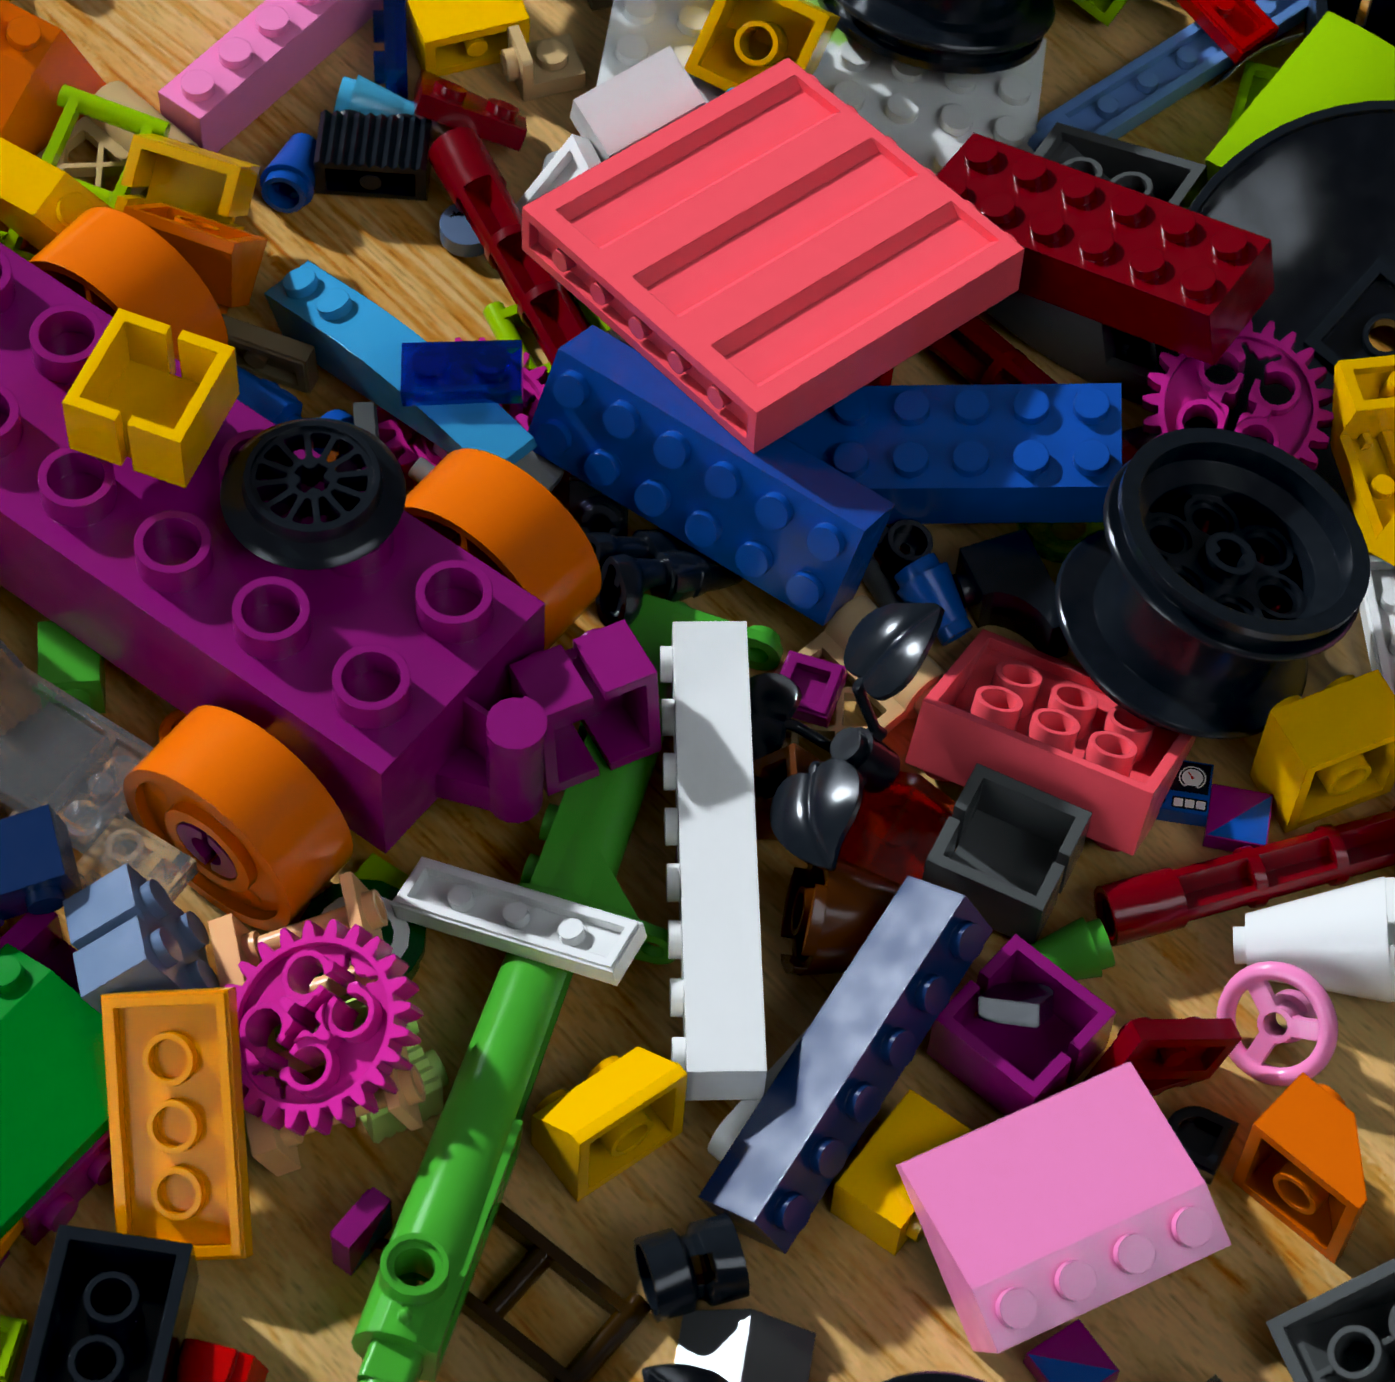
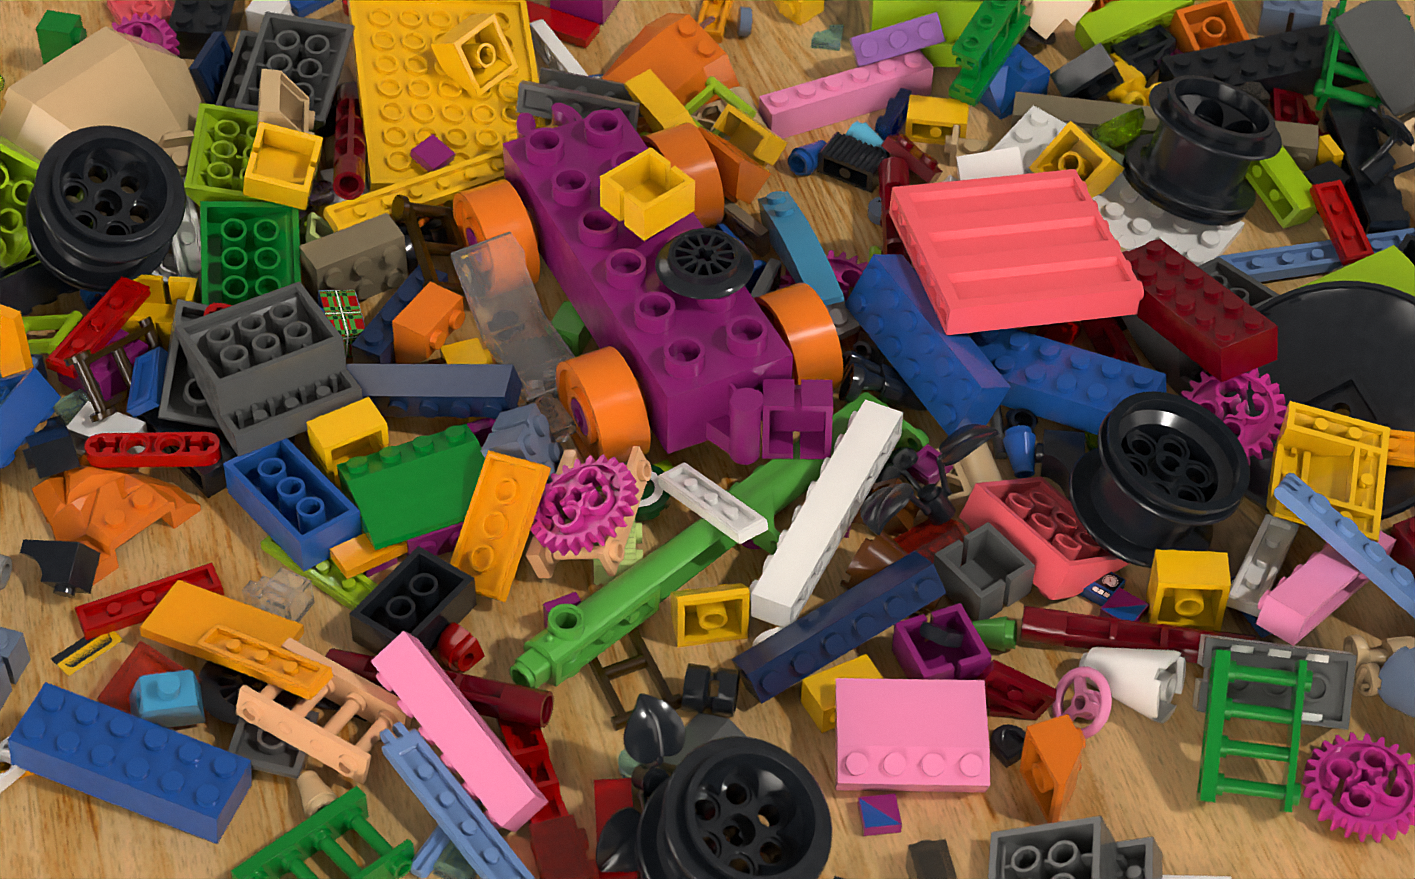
camera: 30 degrees right, 10 degrees down
clear blue plate [400,340,524,406] -> none

